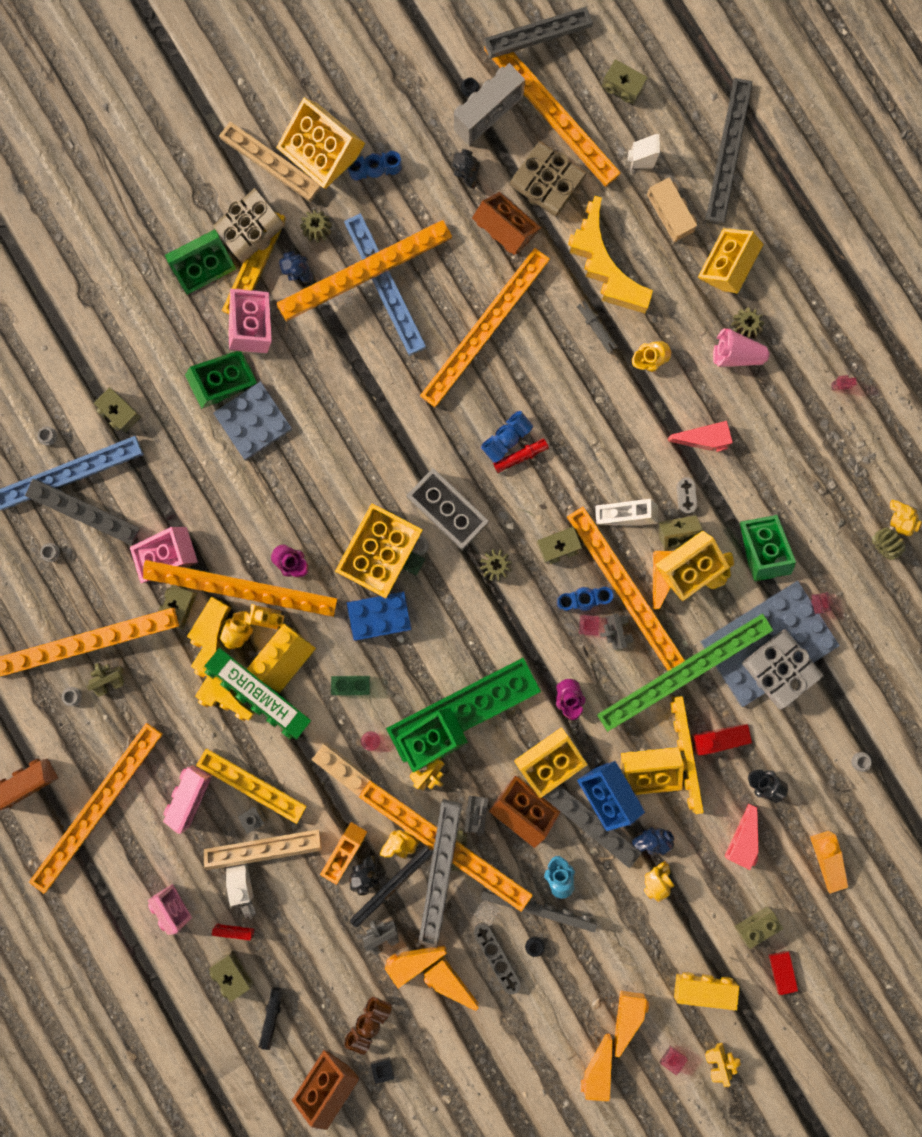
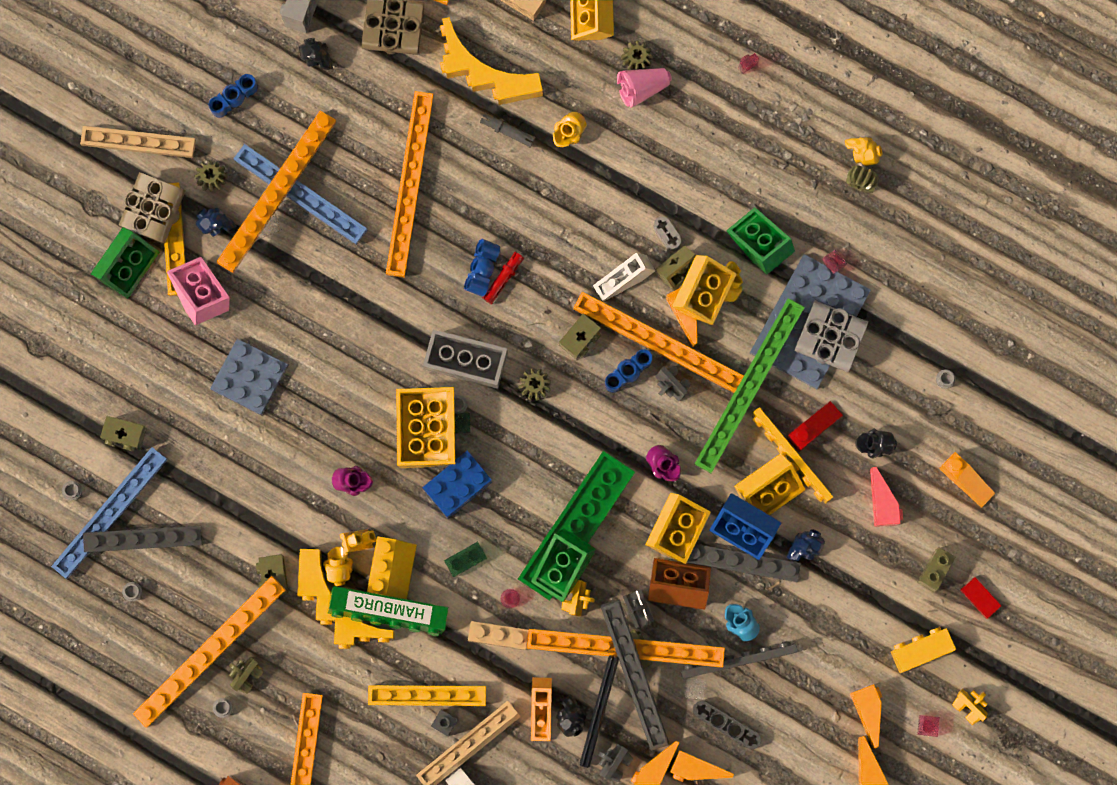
camera: 30 degrees left, 5 degrees down
bright pink slope [130,527,198,583] -> none
light orange plate [143,560,337,617] -> none
bright pink slope [163,765,212,834] -> none
green slope [185,351,257,409] -> none
yellow slope [277,98,365,189] -> none
yellow head [380,830,420,859] -> none
dark orange slope [472,191,541,255] -> none
black plate [525,936,545,957] -> none
clear pink plate [578,615,600,636] -> none
yellow head [644,861,674,902] -> none
coral slope [668,421,733,452] -> none

